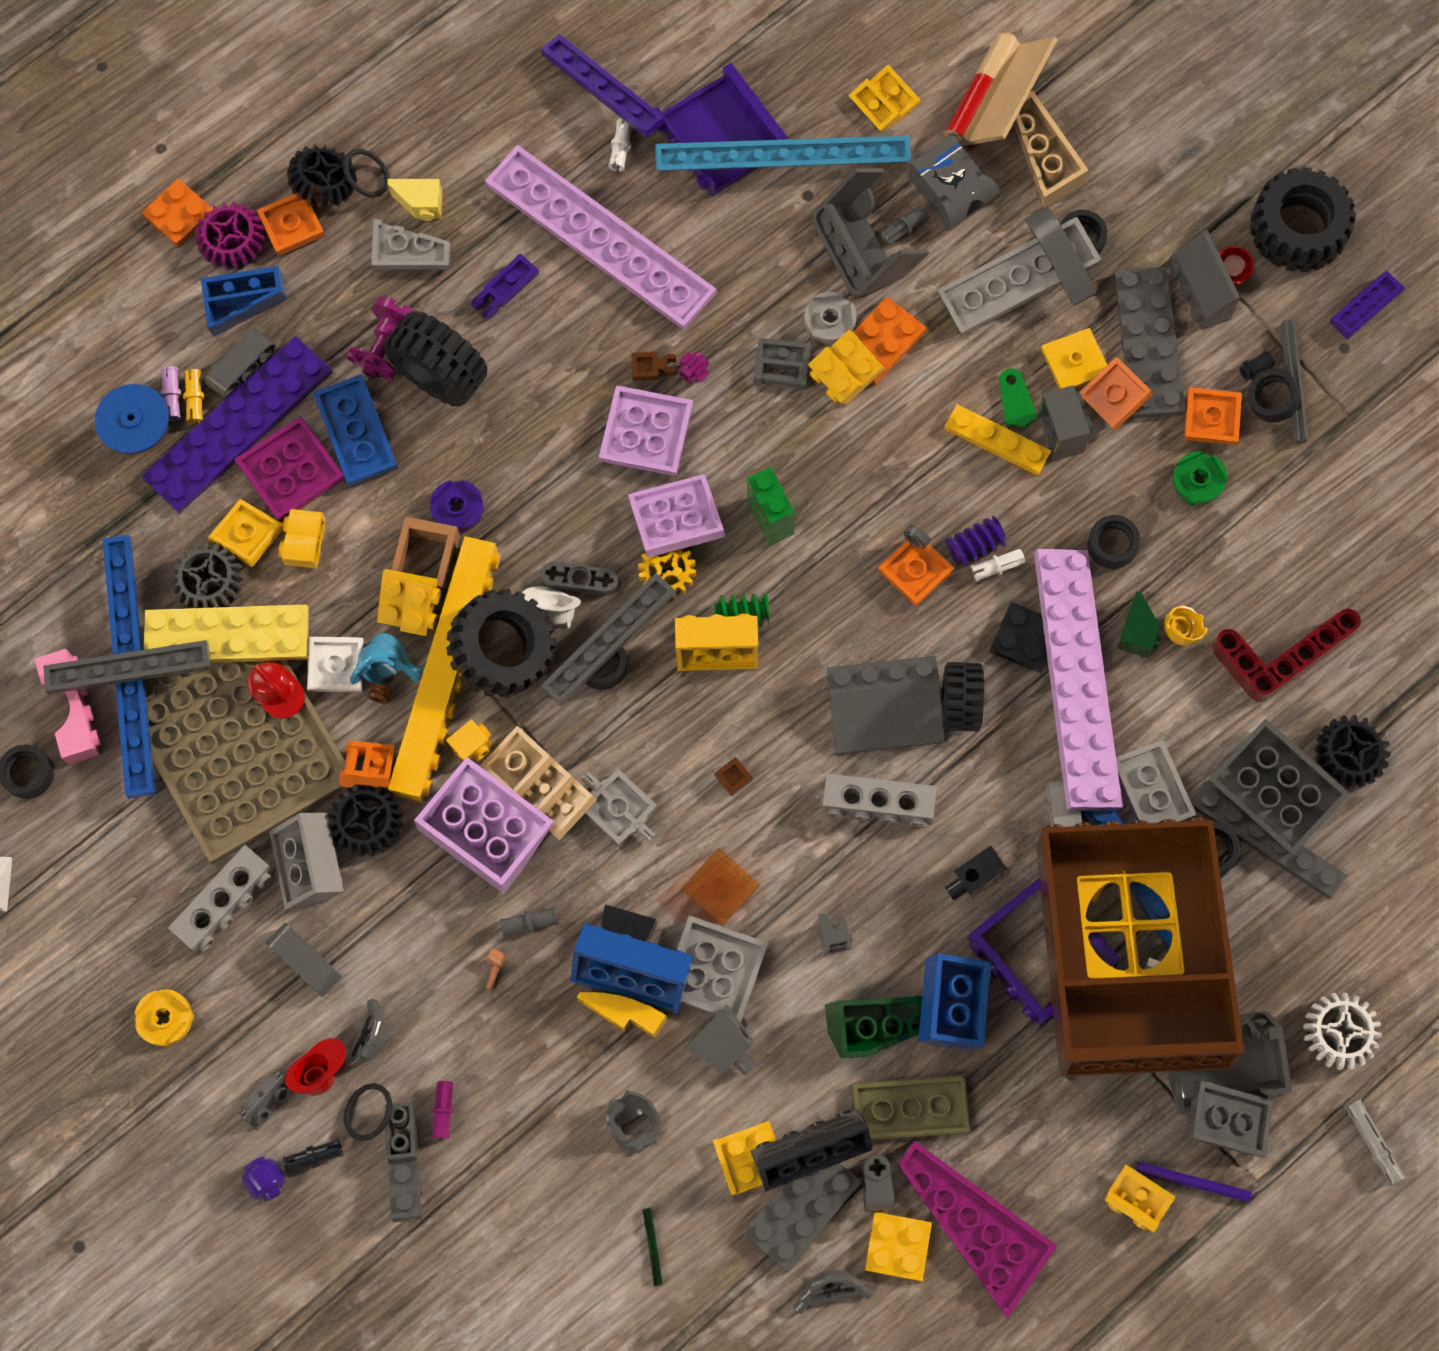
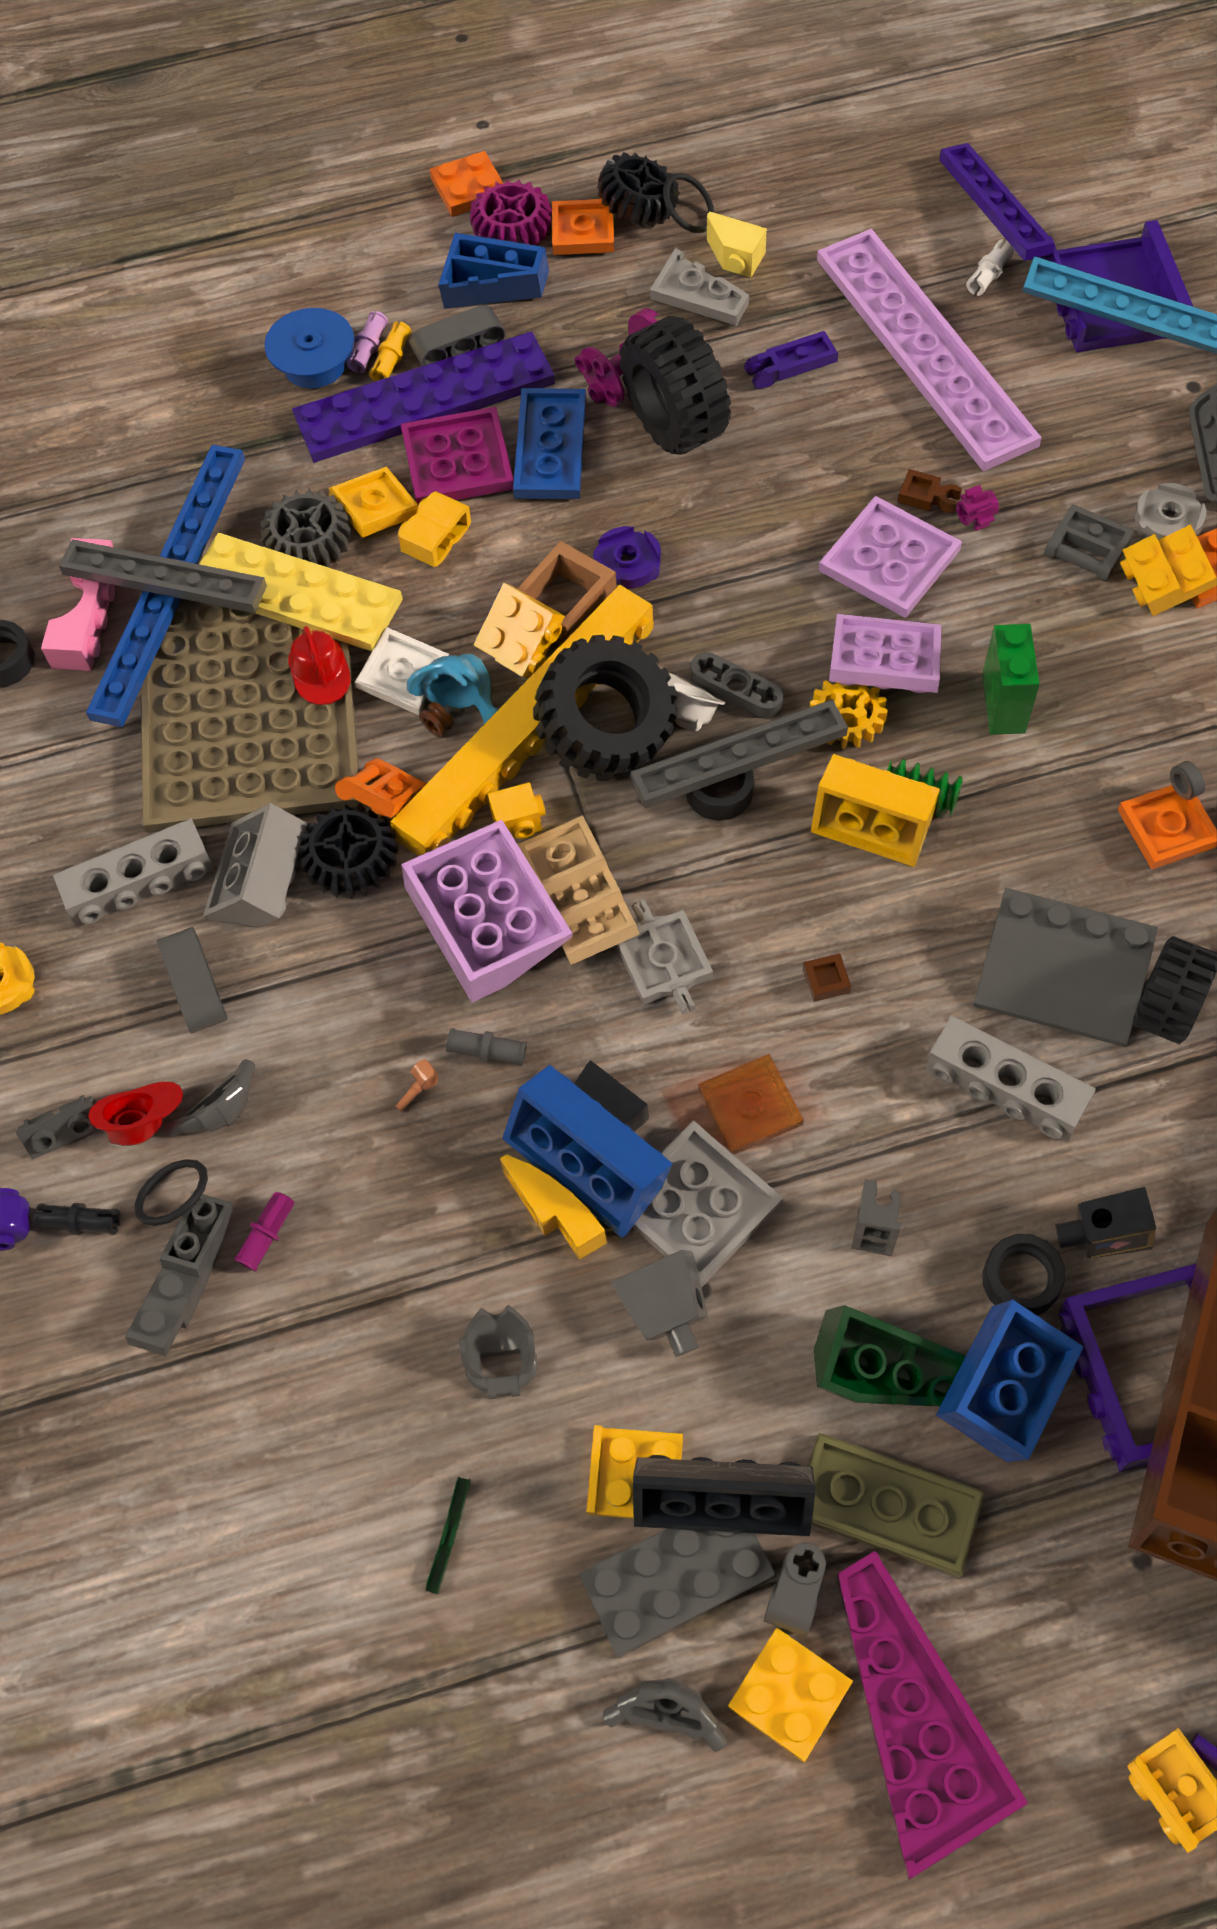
camera: 25 degrees right, 10 degrees down
none -> black tyre [982,1234,1065,1315]

